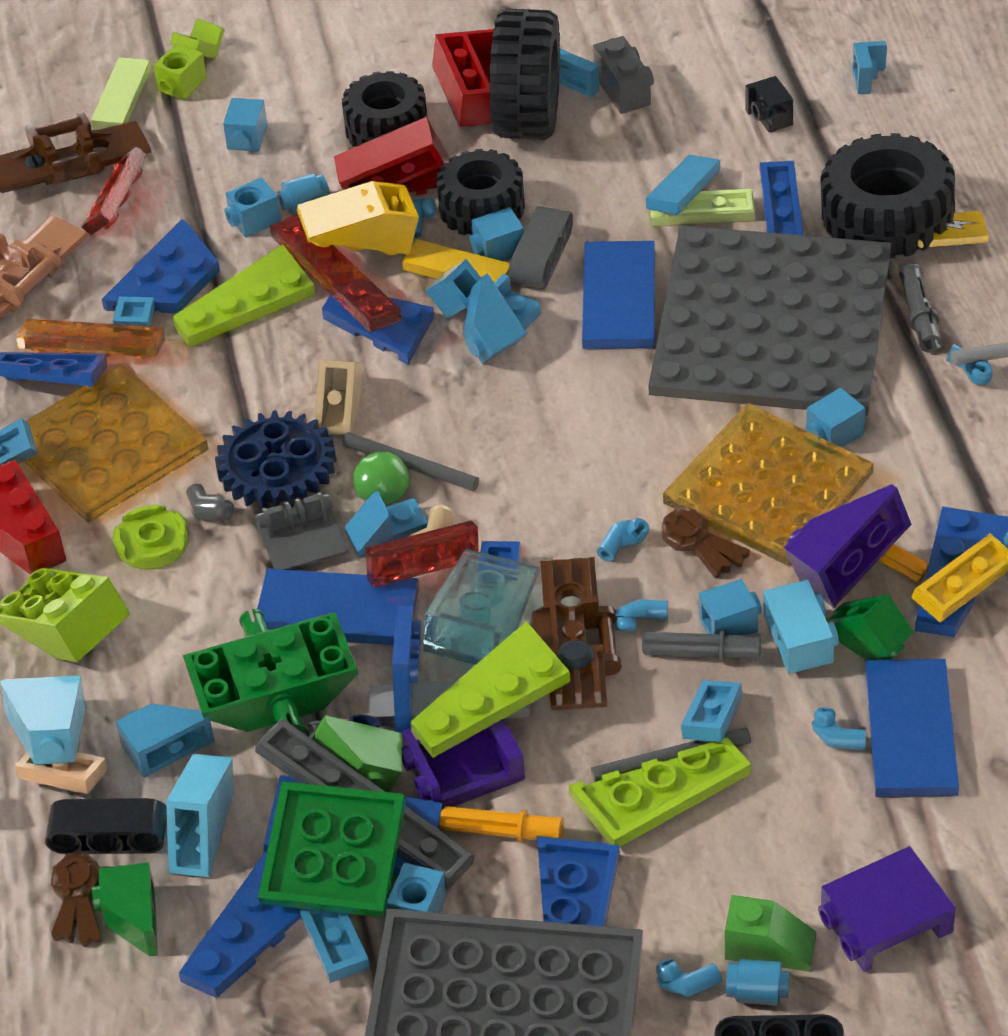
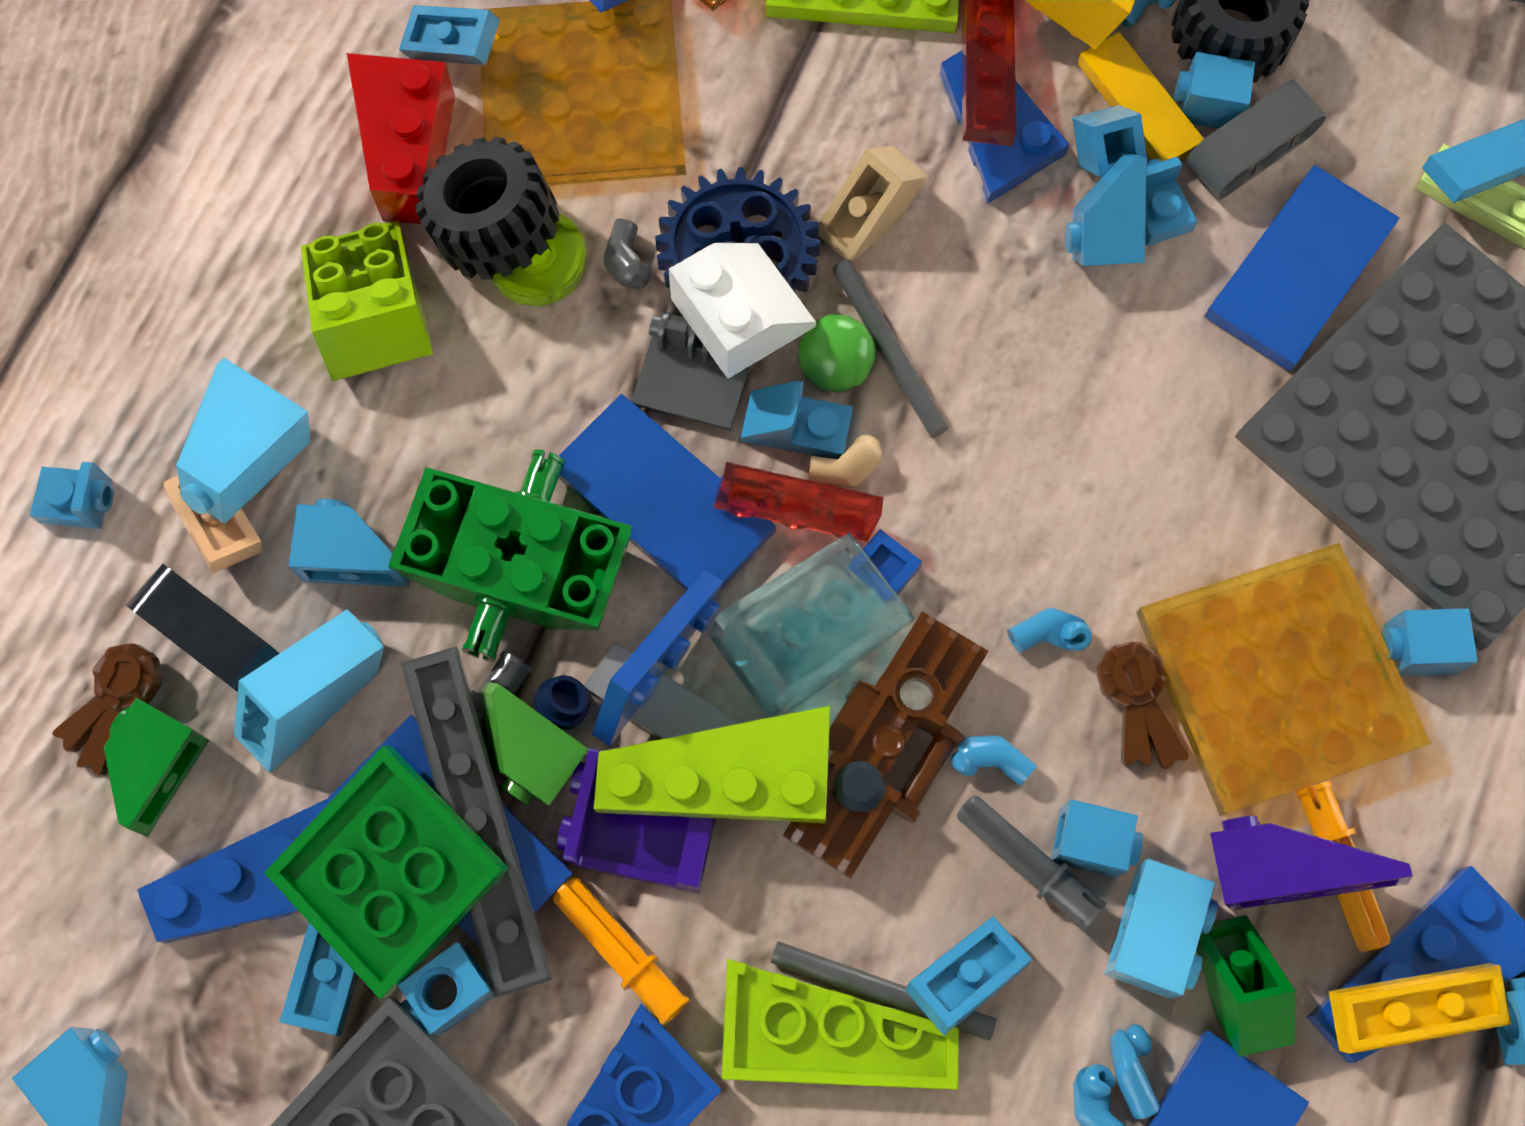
camera: 30 degrees right, 25 degrees up
none -> black tyre [416,137,559,280]
none -> white slope [669,243,816,379]
none -> dark azure arm [1110,1024,1160,1119]

